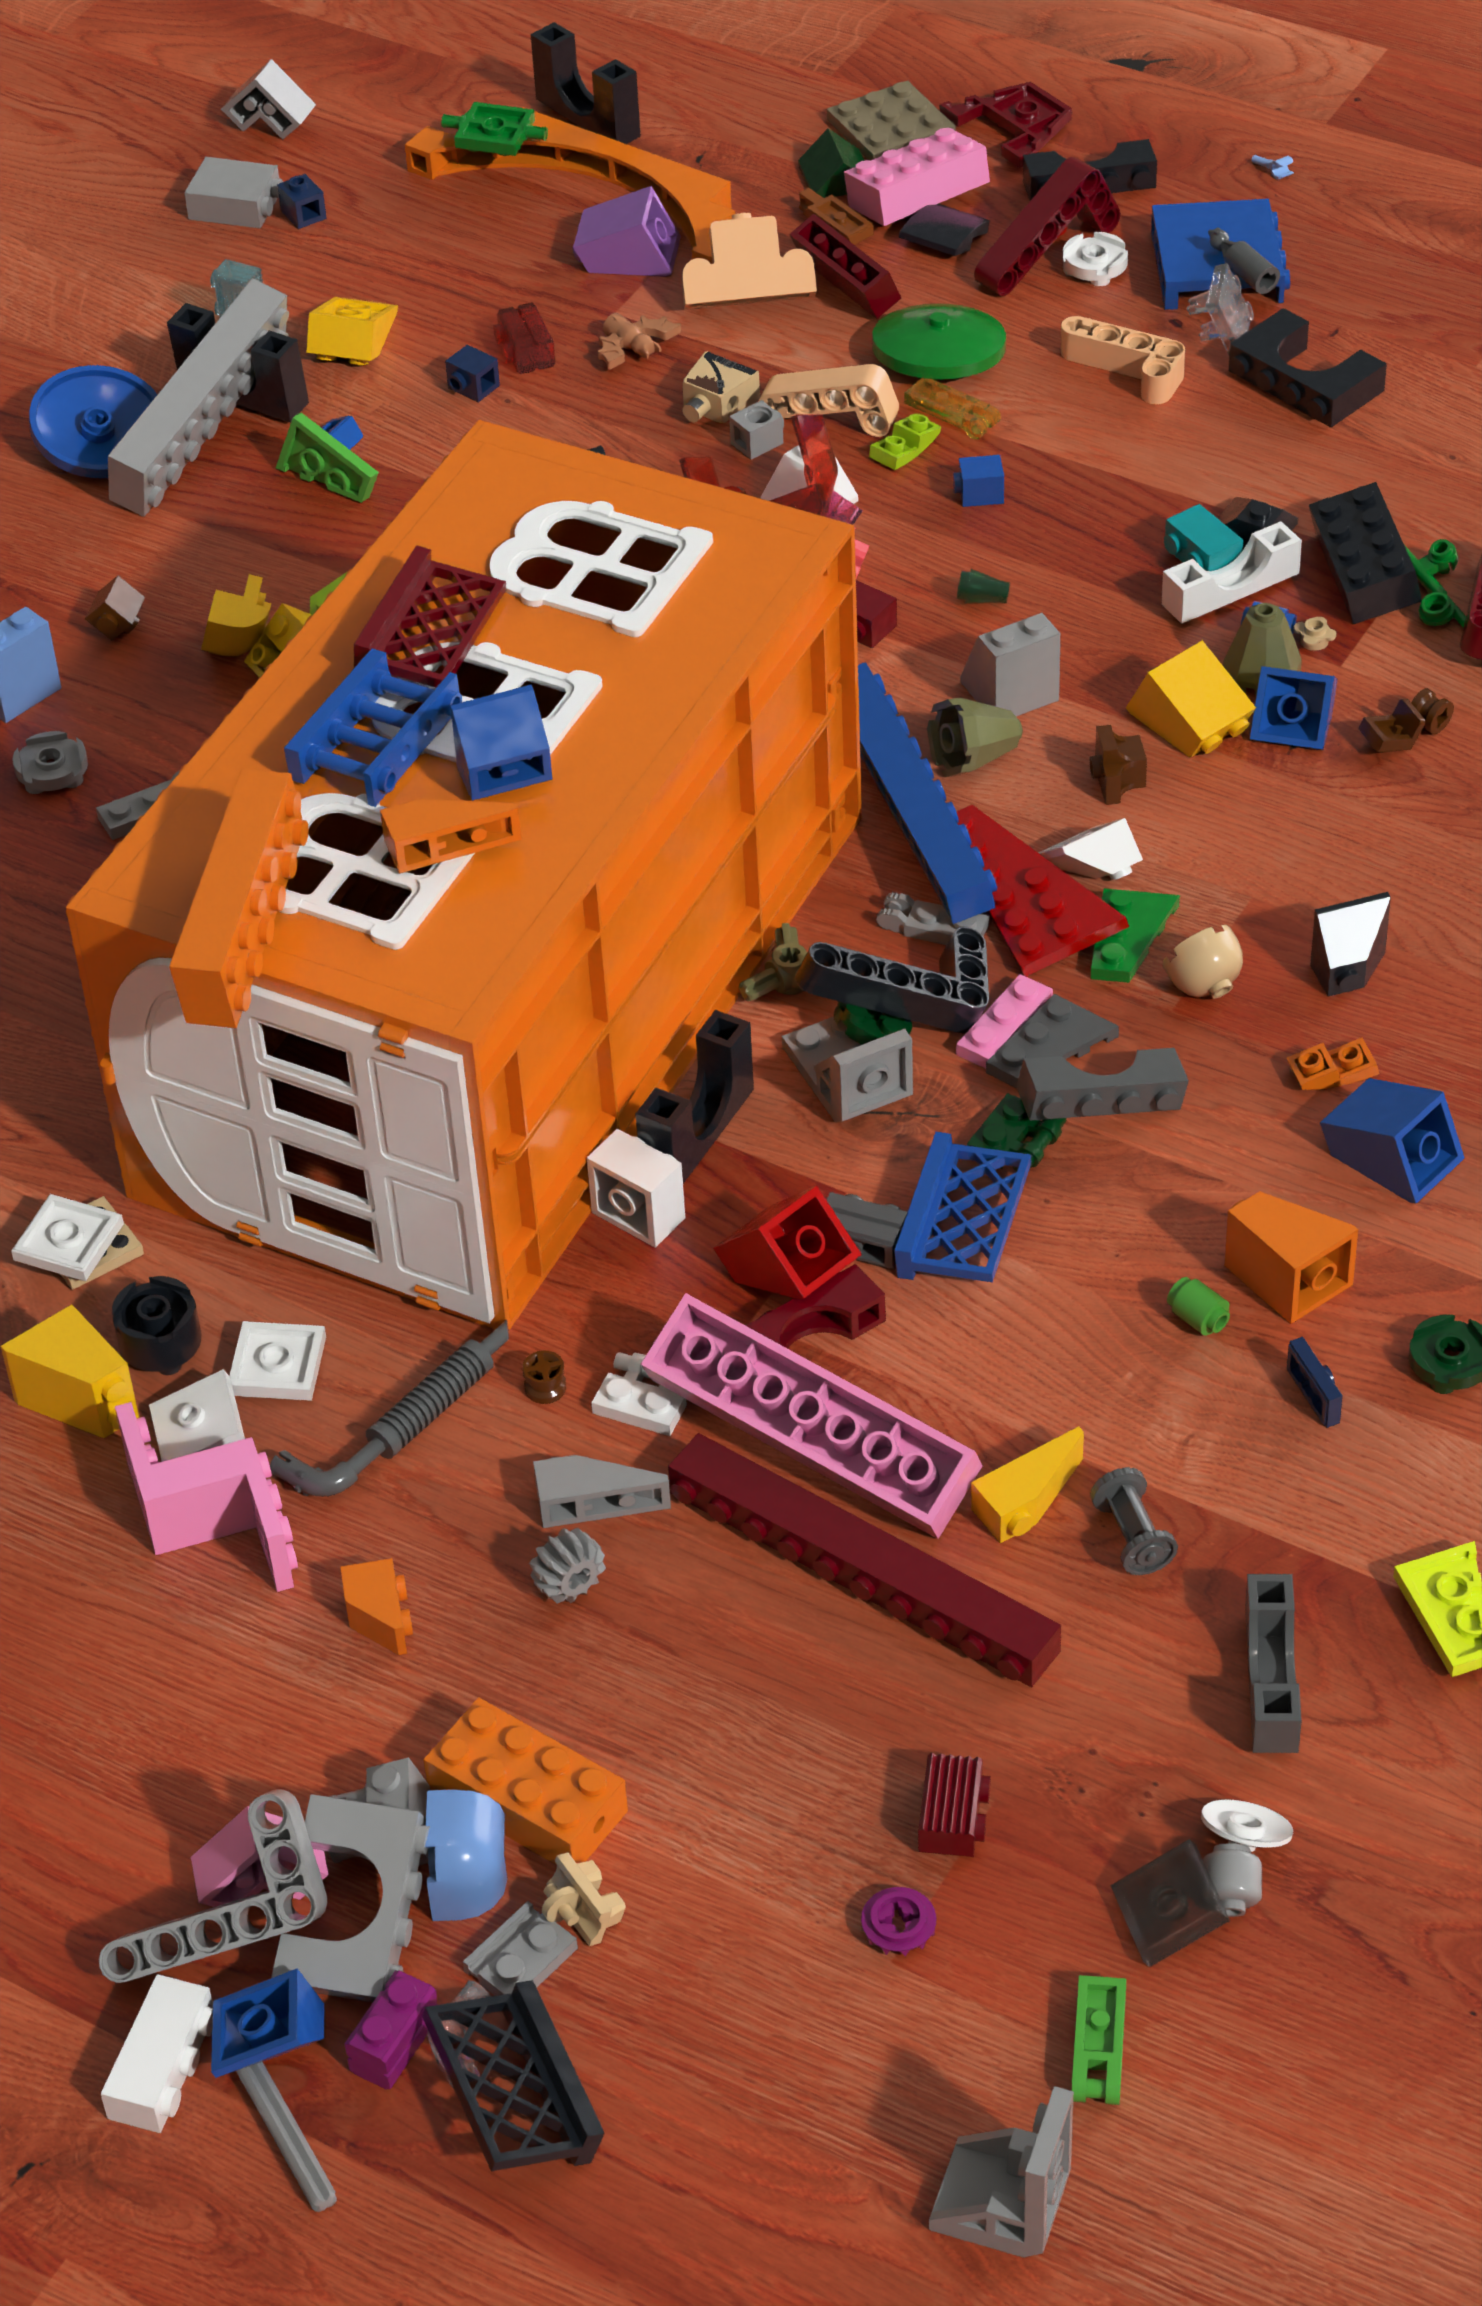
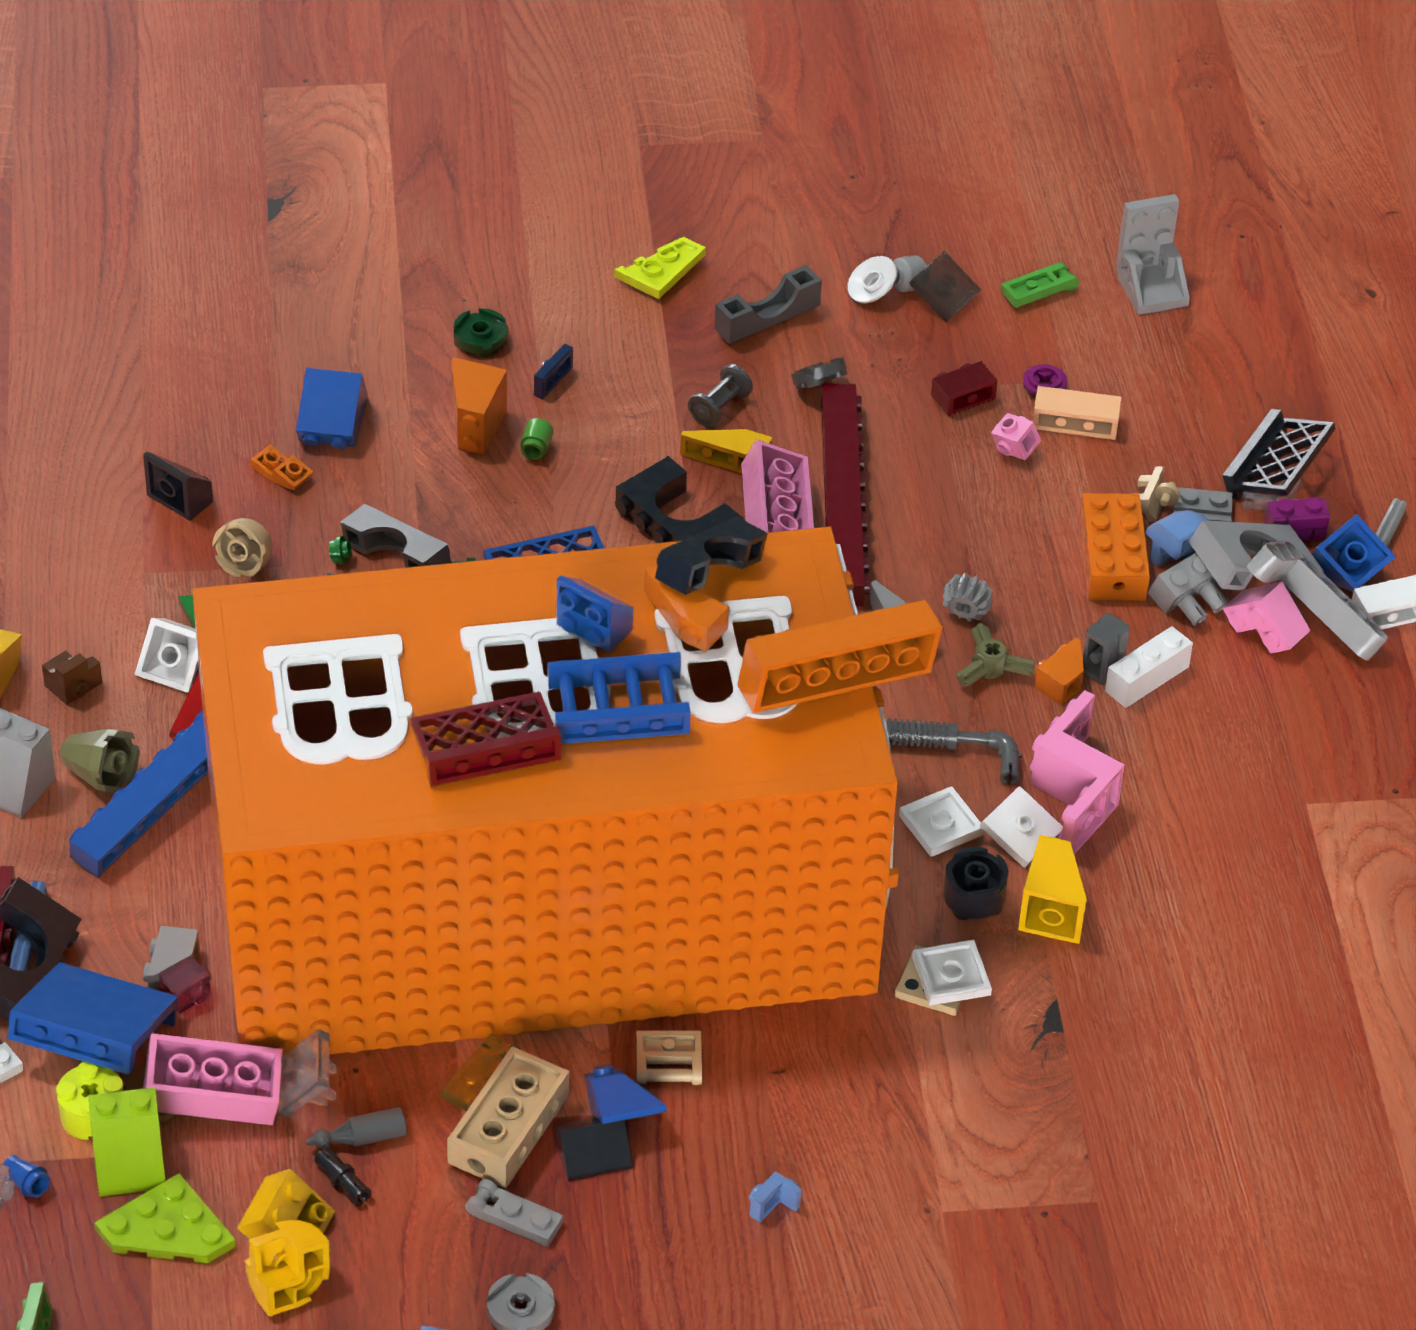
camera: 130 degrees left, 0 degrees up
none -> green plate [329,536,352,565]
none -> black arch [615,456,744,543]
none -> black arch [655,517,768,595]
none -> dark grey plate [791,357,848,389]
none -> olive bush [956,623,1035,687]
none -> bright pink brick [991,413,1041,460]
none -> light nougat brick [1033,386,1121,440]
none -> dark grey brick [1083,613,1130,685]
none -> white brick [1105,626,1193,708]

